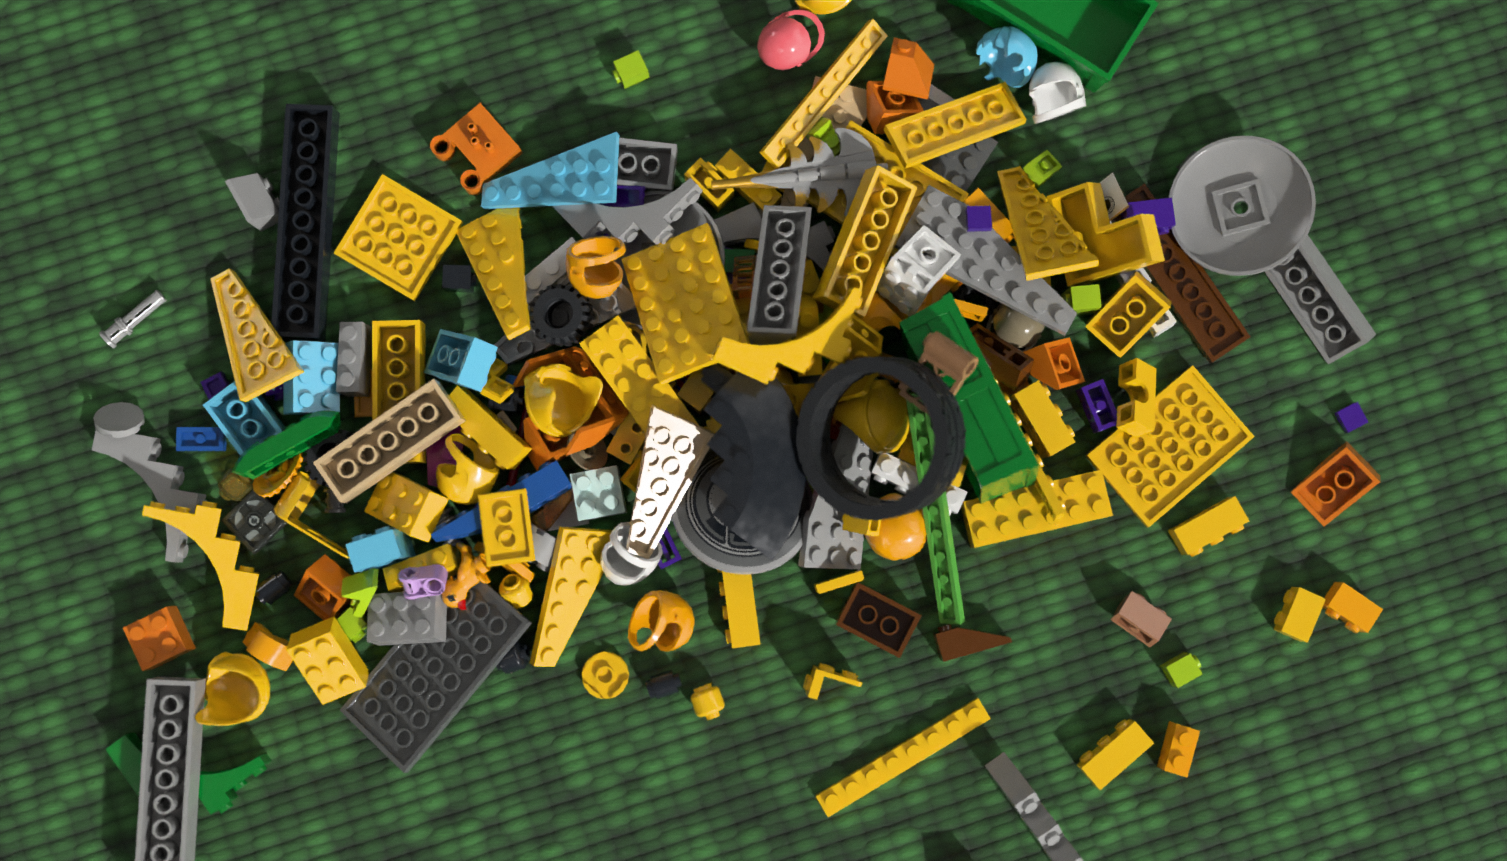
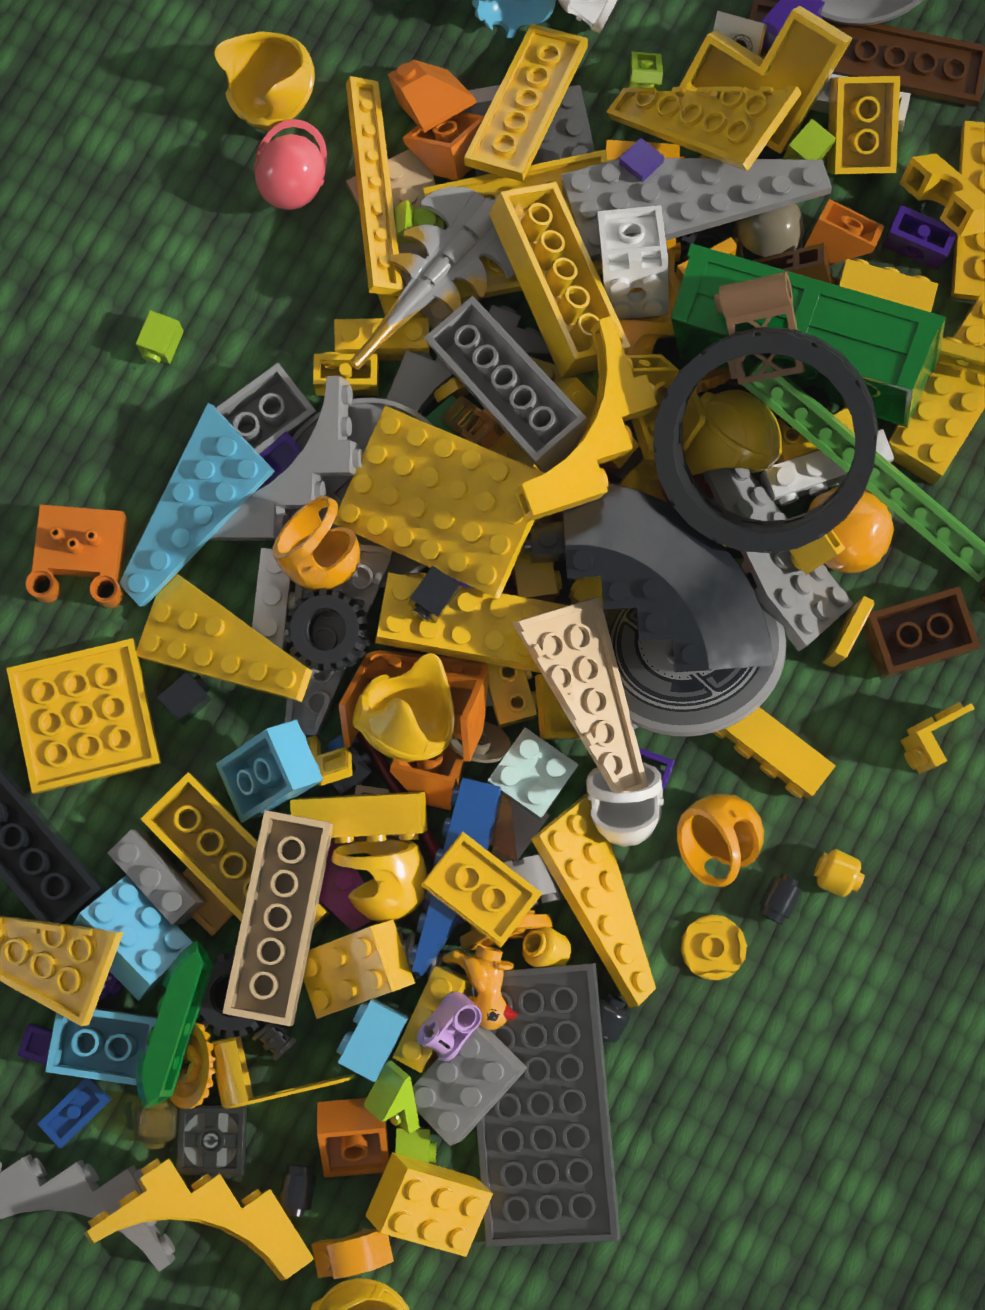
camera: 45 degrees left, 5 degrees down
none -> black brick [408,566,460,623]

